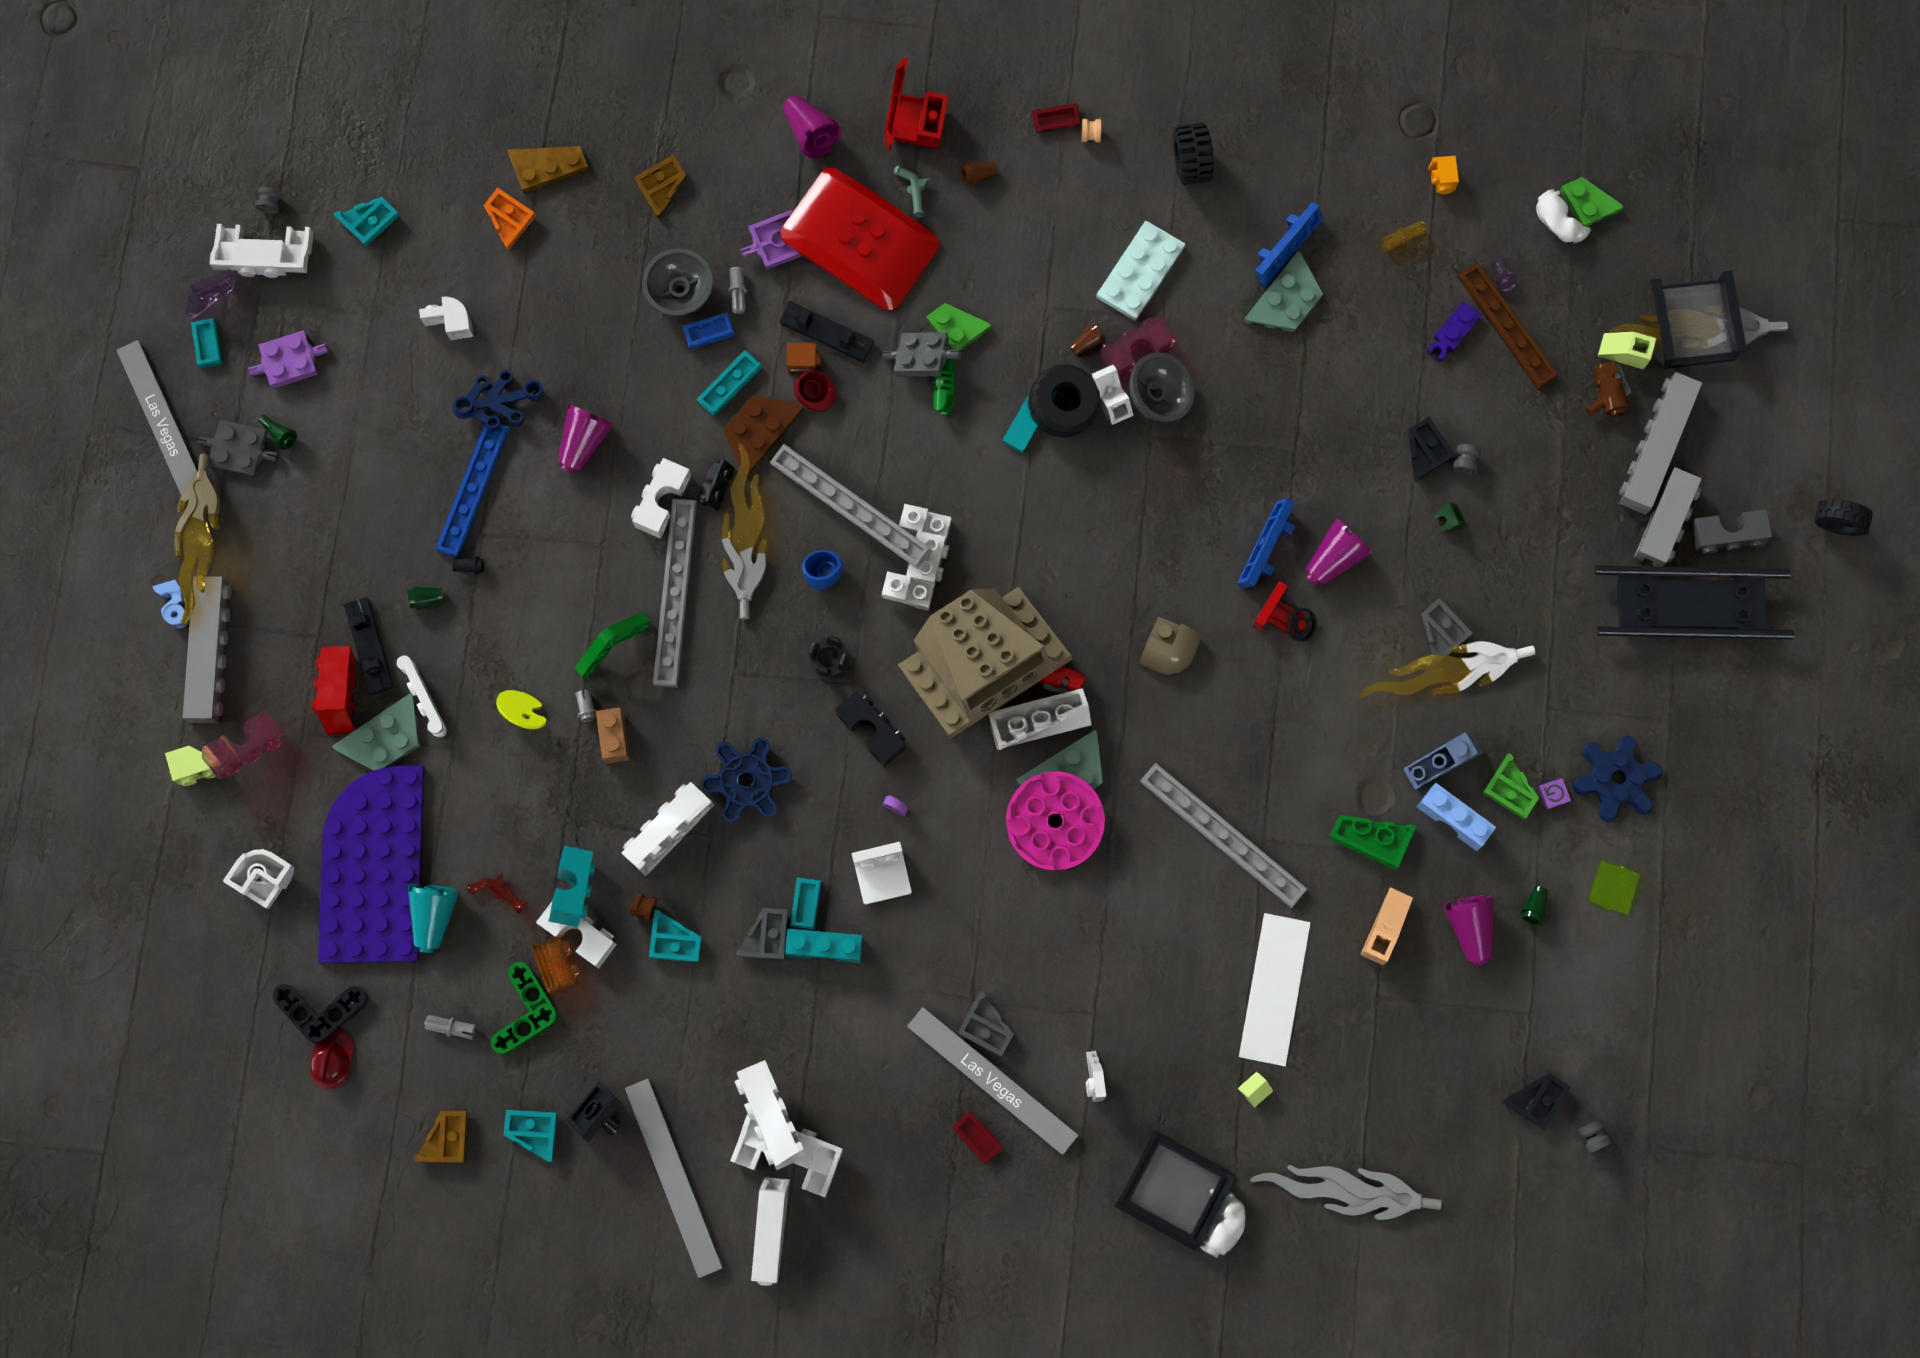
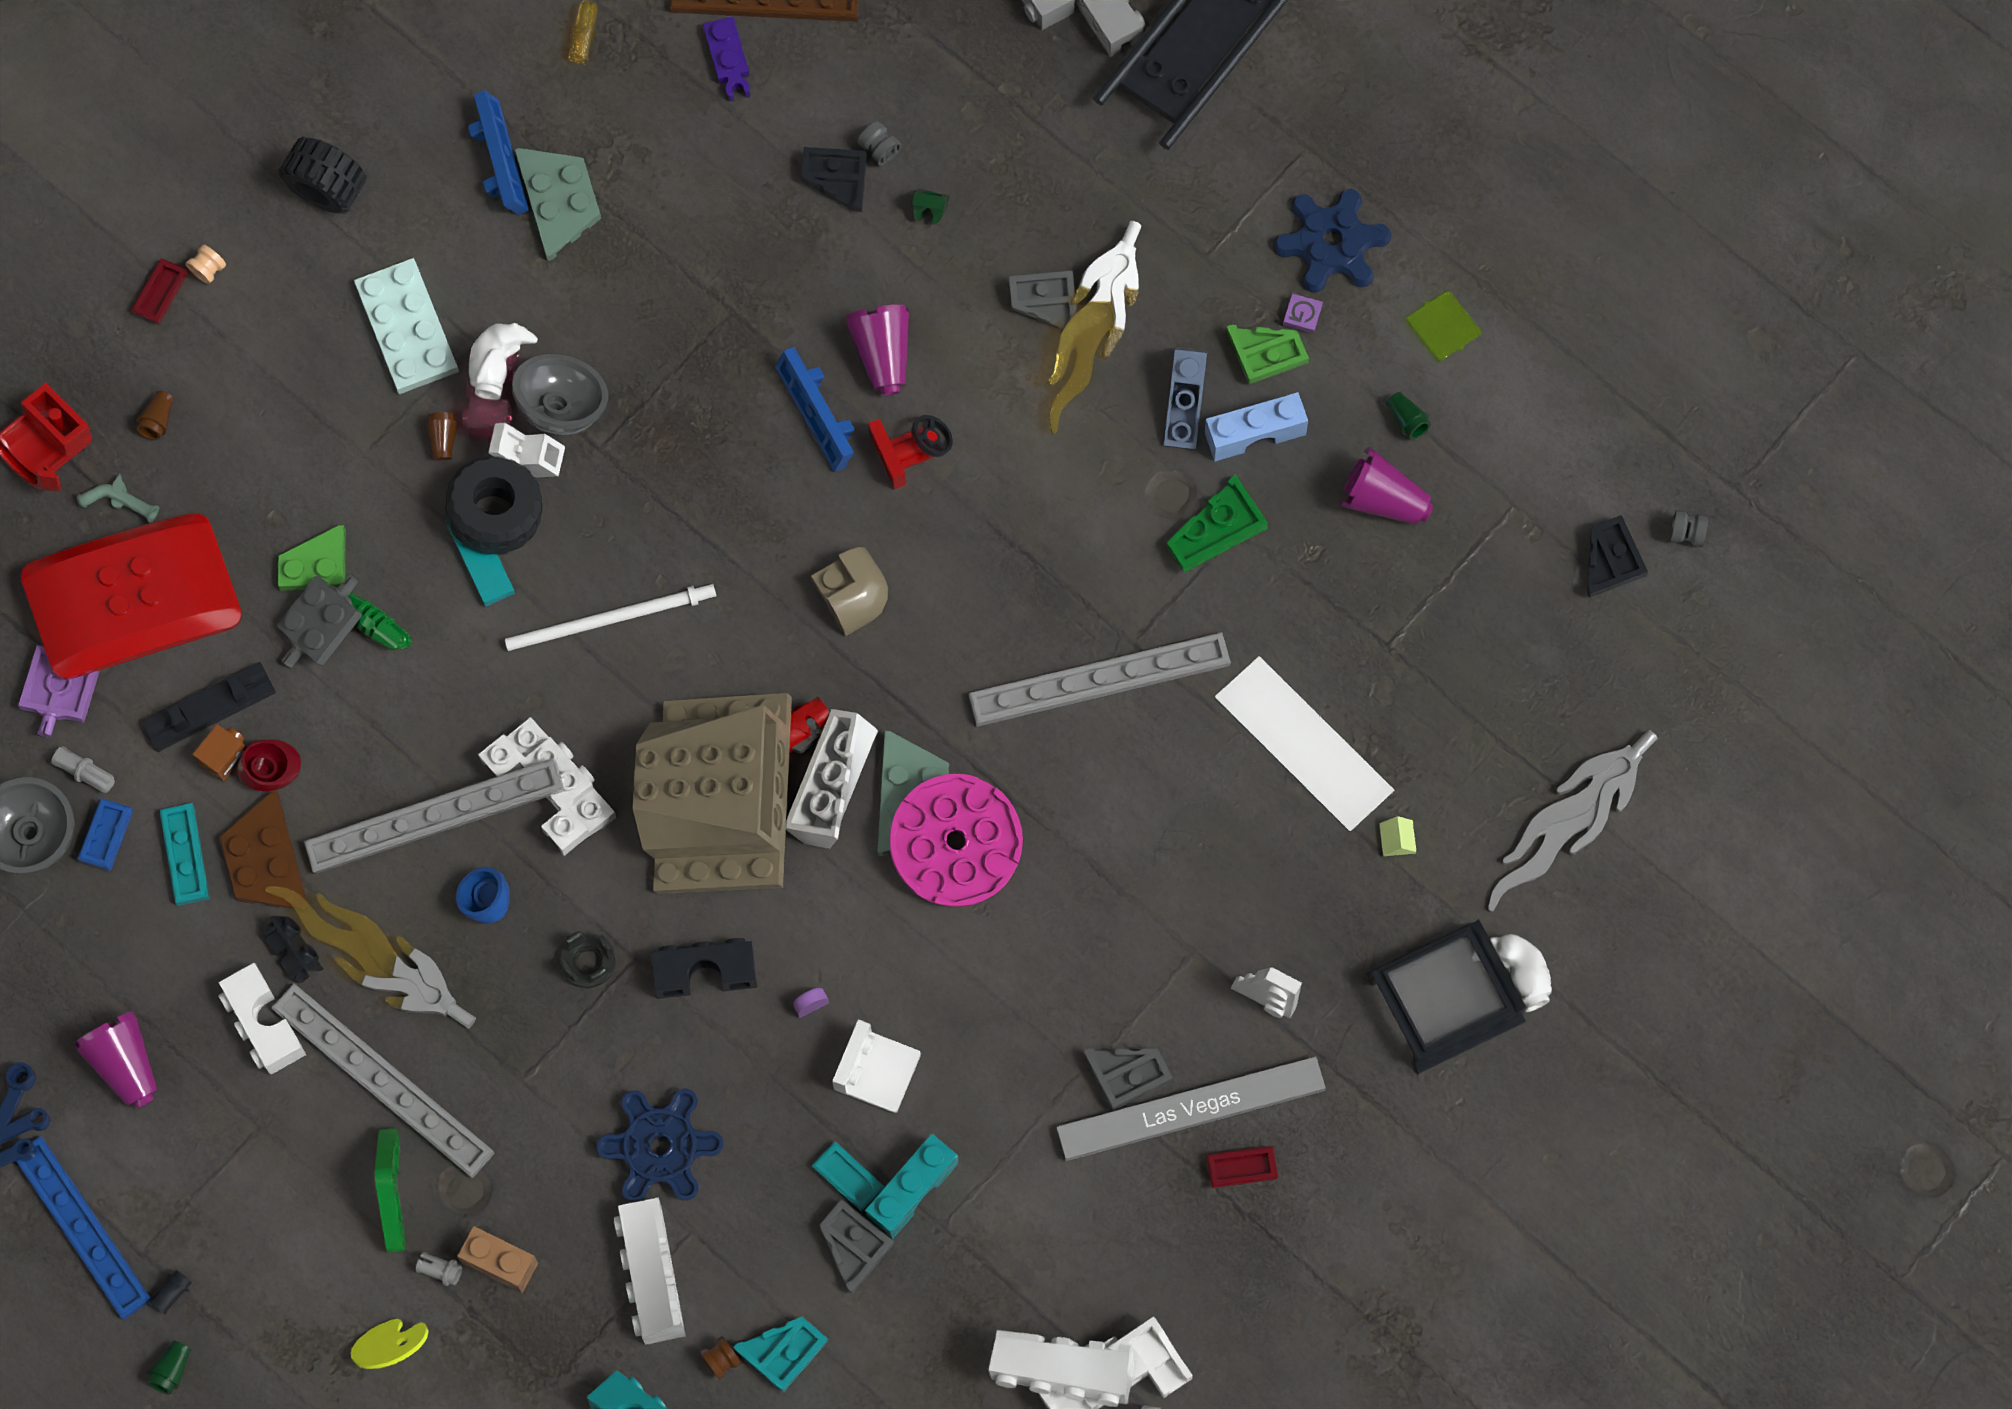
camera: 55 degrees left, 5 degrees down
light nougat slope [1360,887,1413,965] -> none
none -> white animal [469,323,537,400]
none -> white bar [505,584,716,651]

